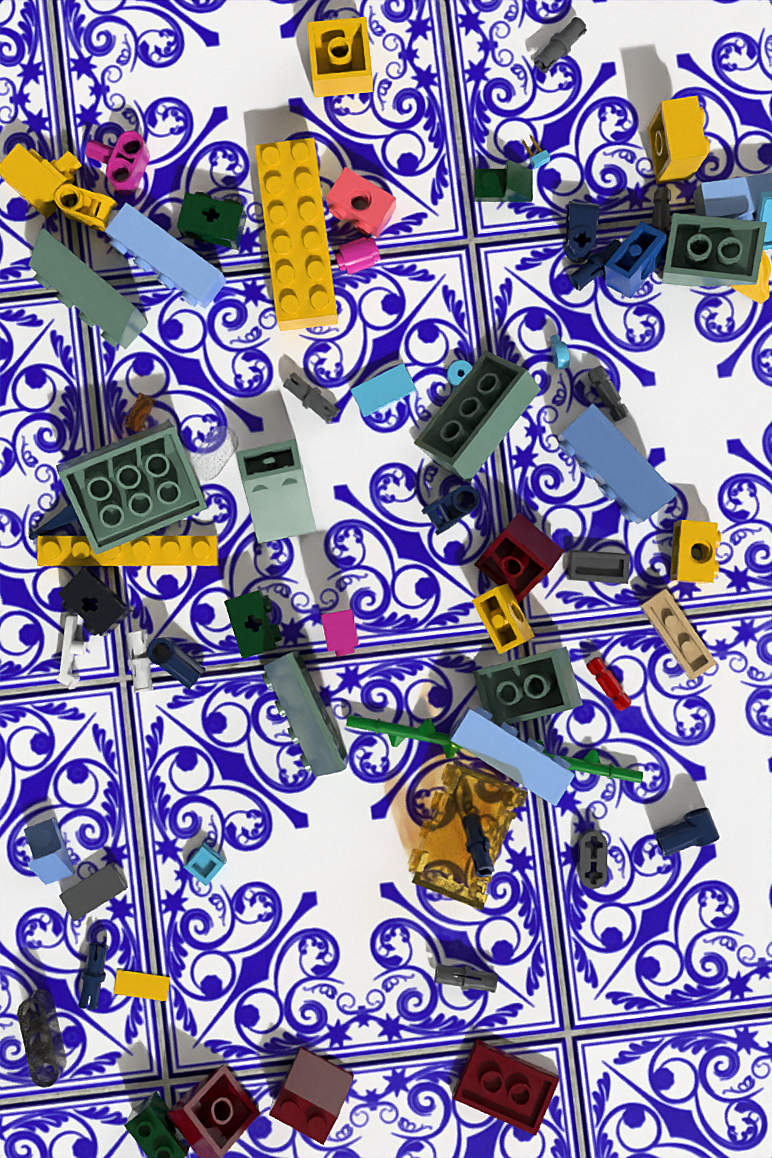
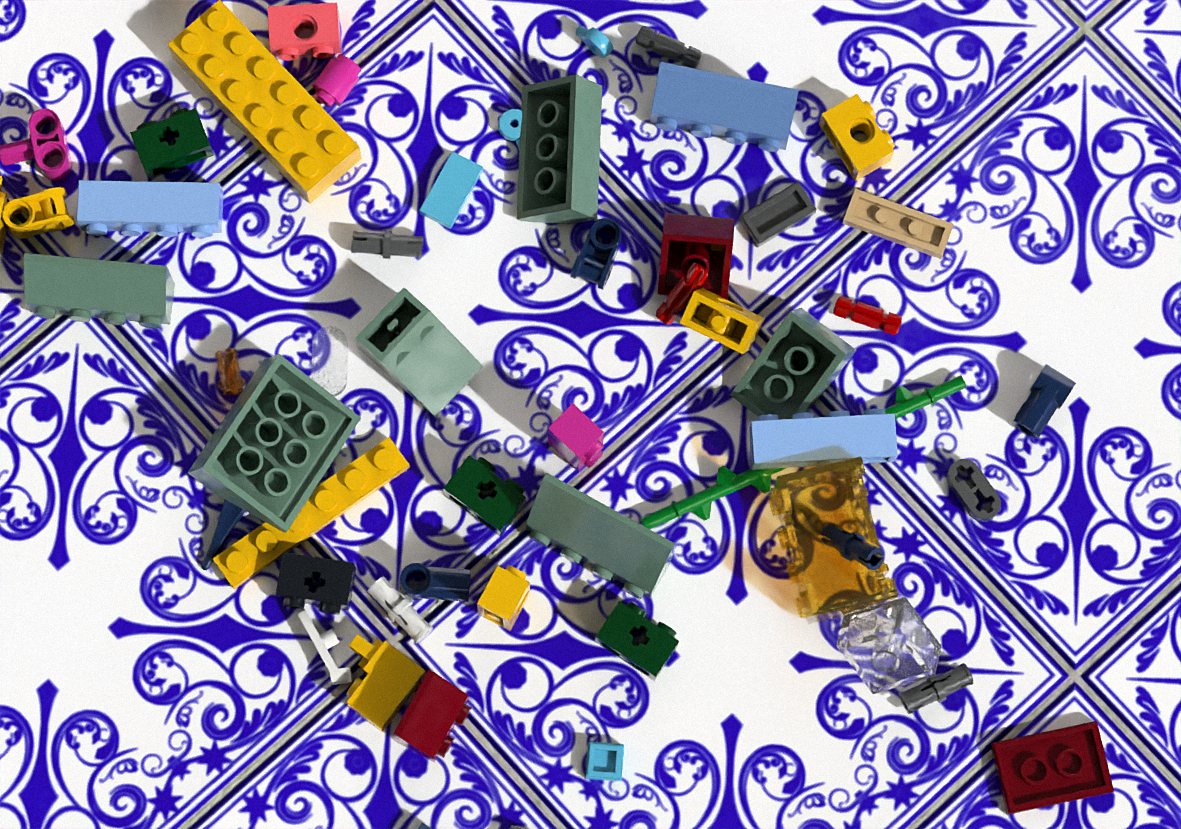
camera: 35 degrees left, 10 degrees down
none -> yellow hinge [346,634,426,733]
none -> dark red slope [393,670,472,763]
none -> yellow brick [477,565,530,631]
none -> dark green brick [595,601,680,681]
none -> red axle [656,263,708,325]
none -> clear slope [836,597,941,694]

